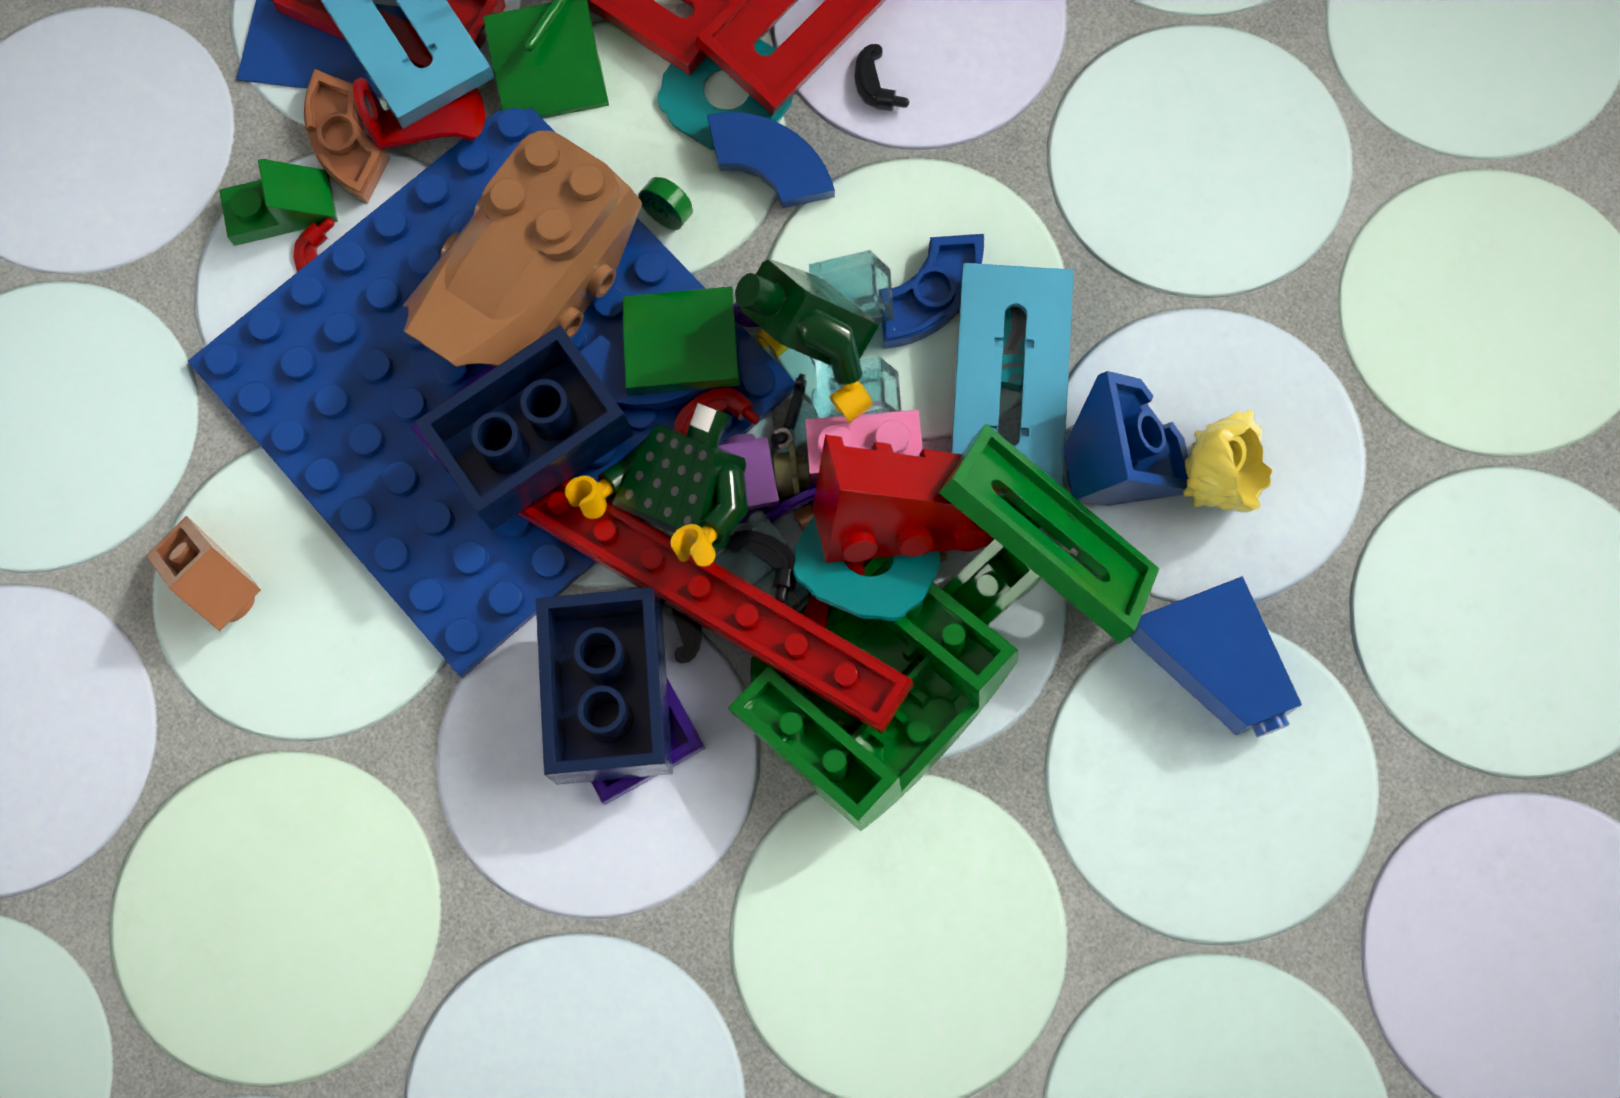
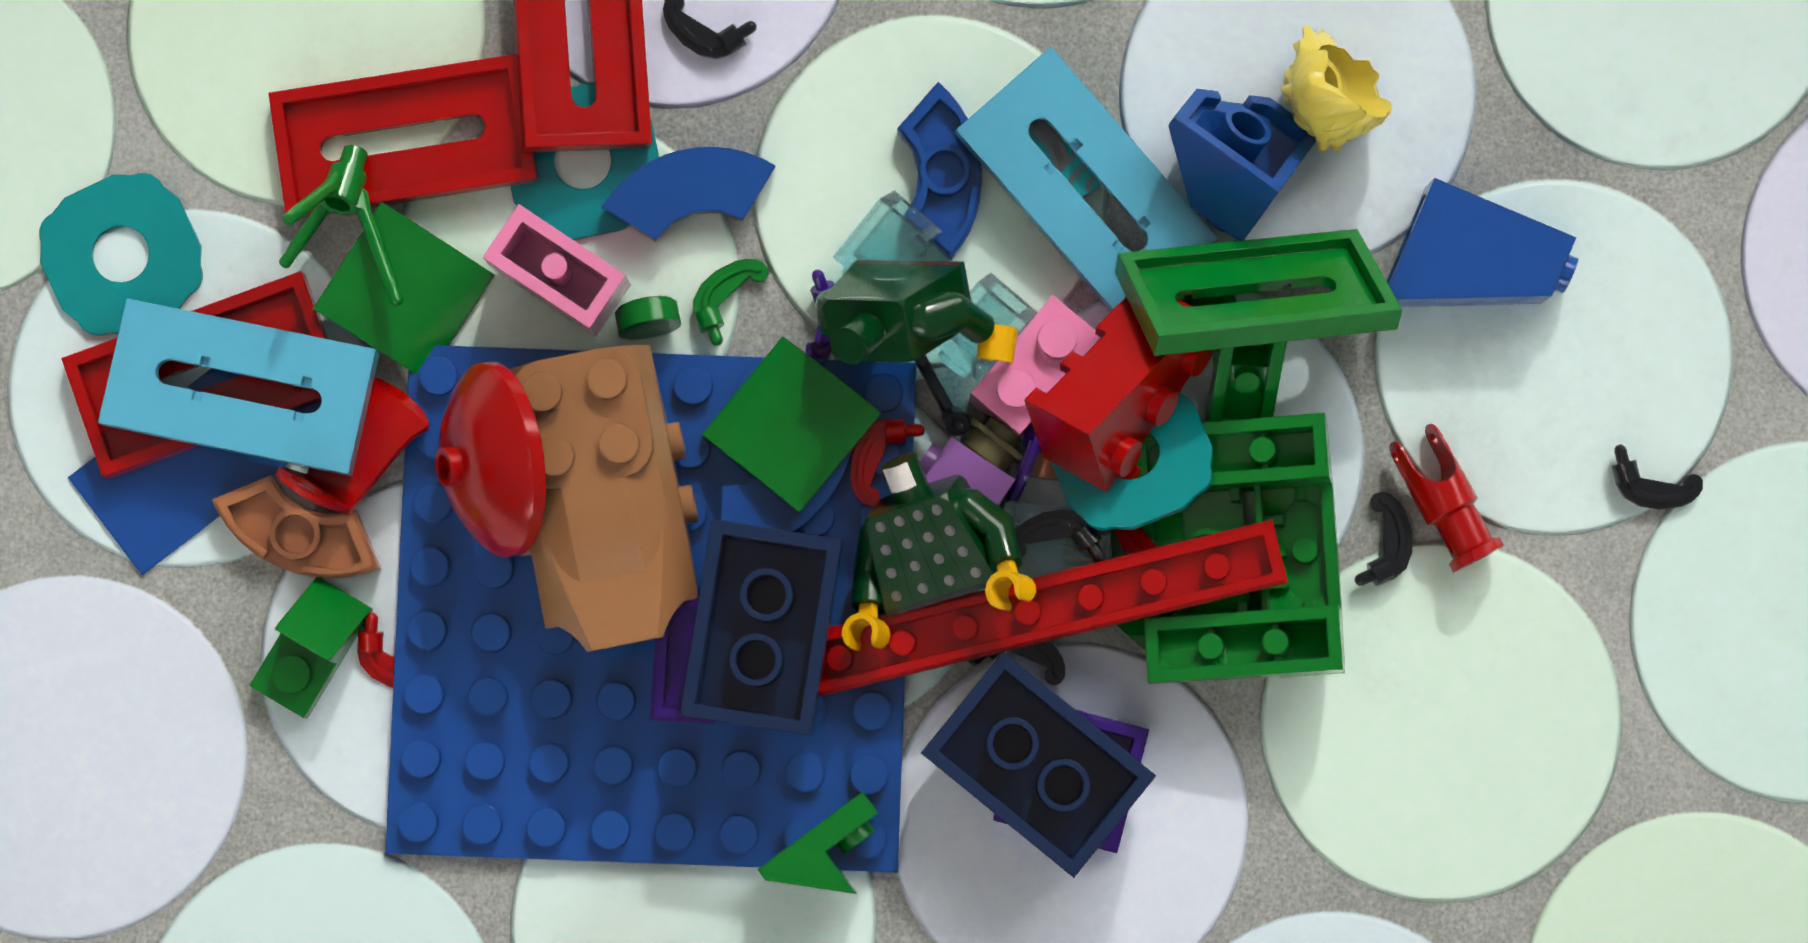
camera: 55 degrees left, 10 degrees up
none -> red dish [435,362,546,558]
none -> bright pink brick [483,204,631,337]
none -> green piece [693,259,769,346]
none -> green slope [757,792,878,894]
none -> black piece [1354,492,1412,586]
none -> red piece [1389,423,1504,573]
none -> black piece [1611,444,1703,510]

